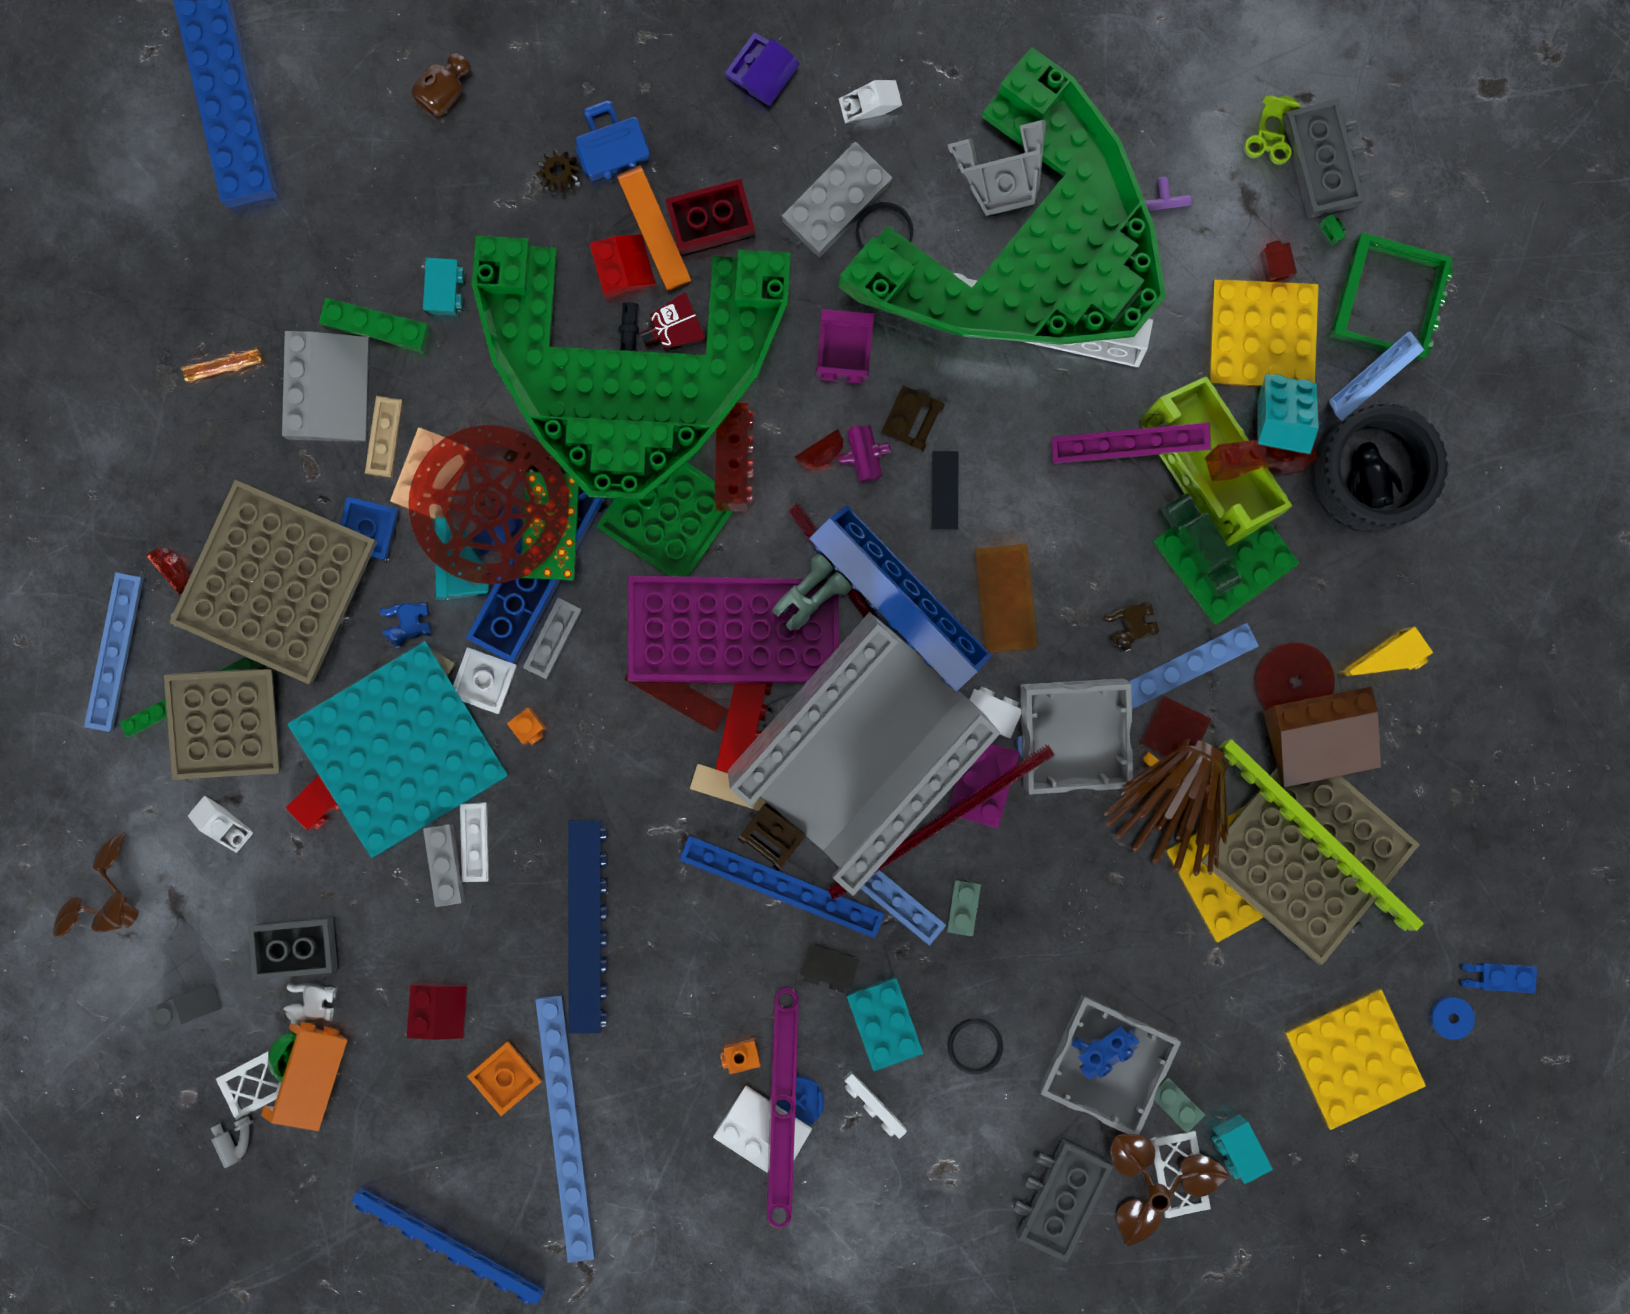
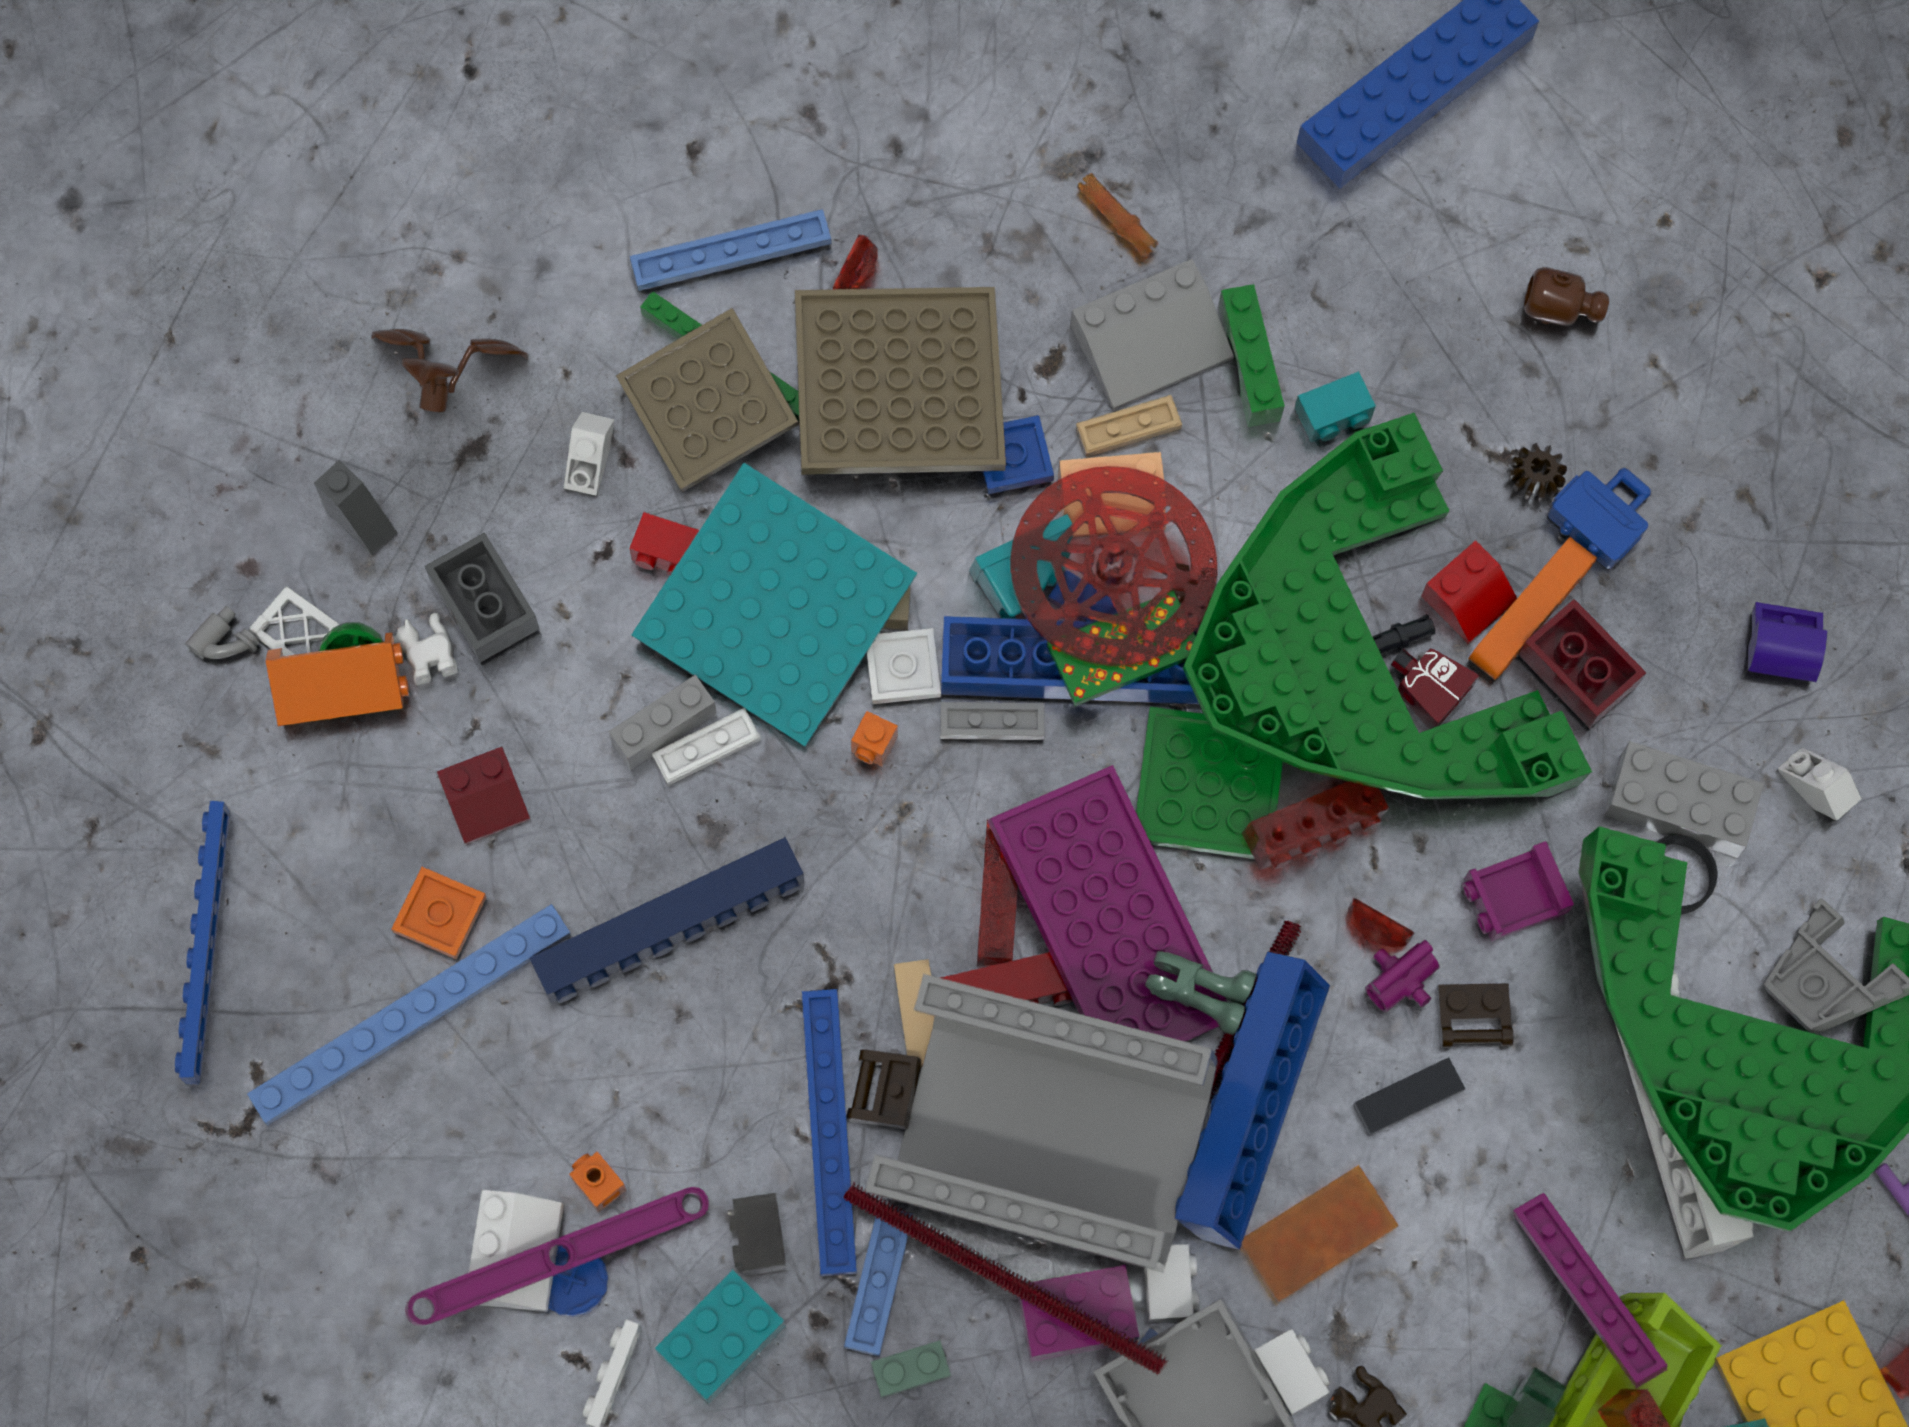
camera: 65 degrees right, 15 degrees down
blue animal [380,602,432,648] -> none
none -> white brick [1254,1329,1330,1417]

